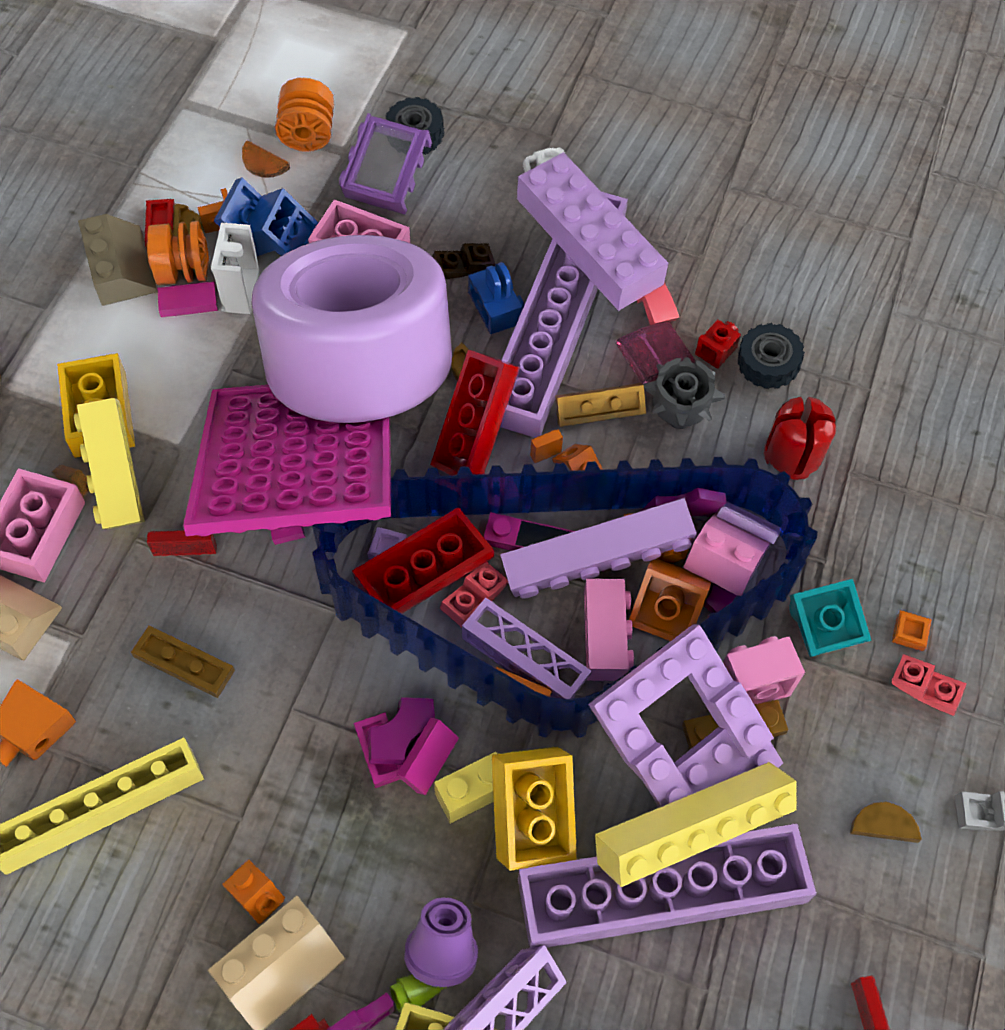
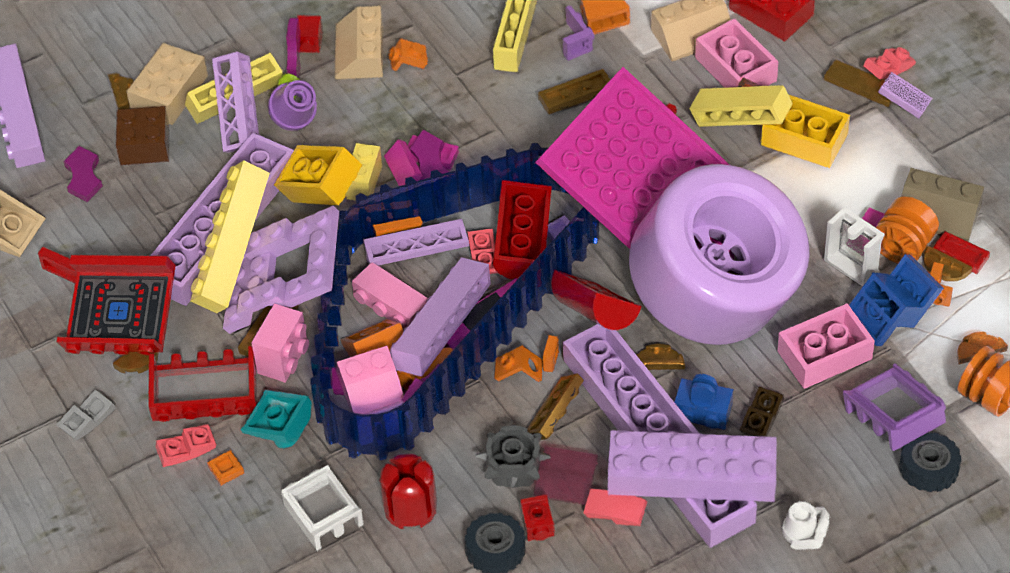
camera: 135 degrees right, 10 degrees down
none -> panel [56,255,176,356]
none -> window [149,346,257,422]
none -> white window [281,465,364,551]
none -> medium lavender bracket [563,5,594,61]

